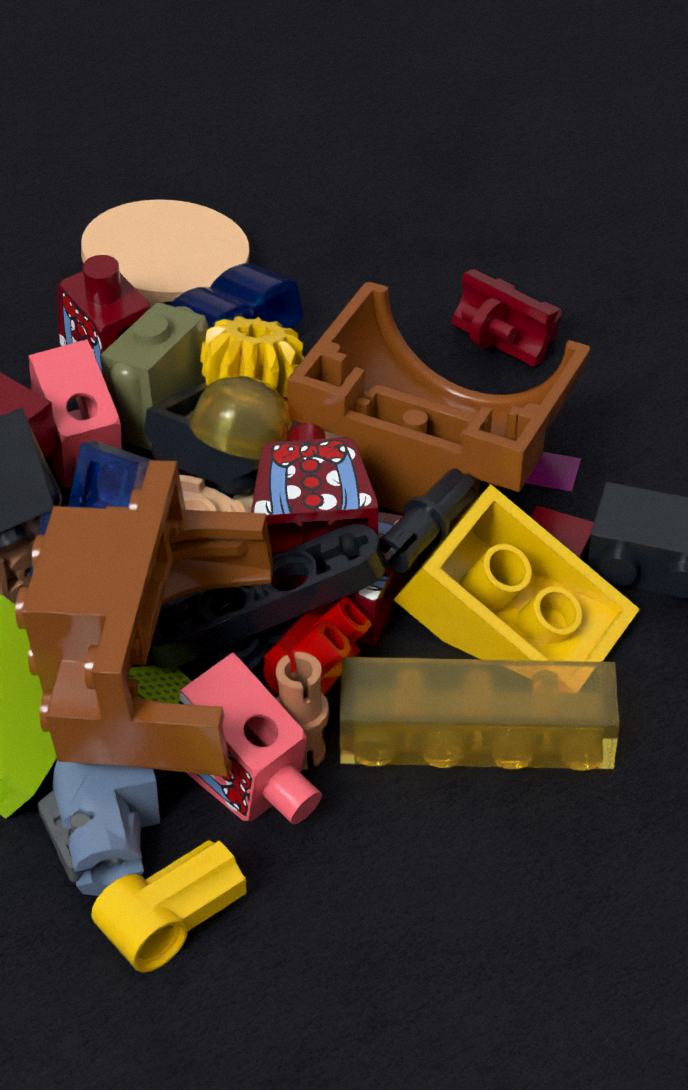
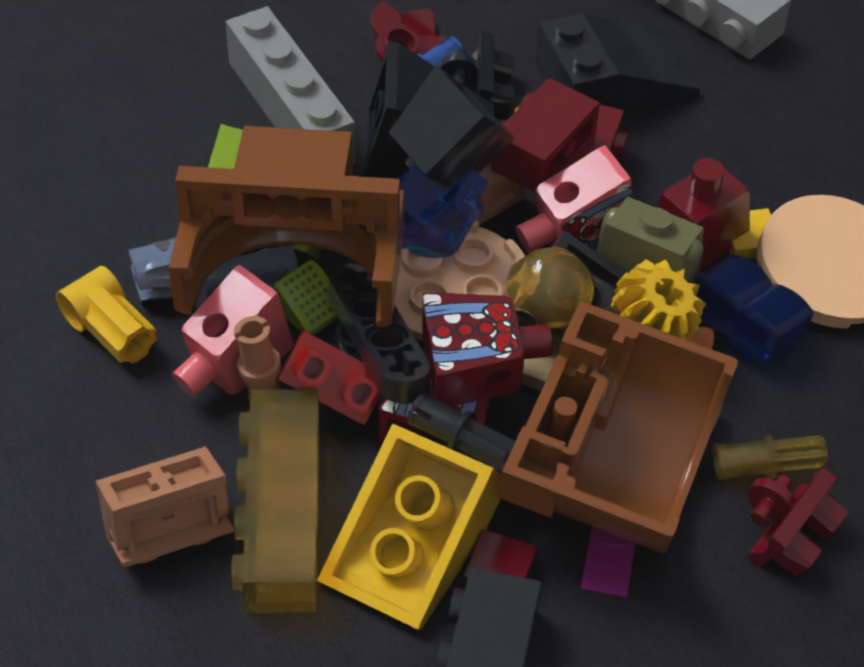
camera: 85 degrees right, 5 degrees up
none -> nougat hinge [95,446,234,568]
none -> clear yellow axle [713,434,828,479]

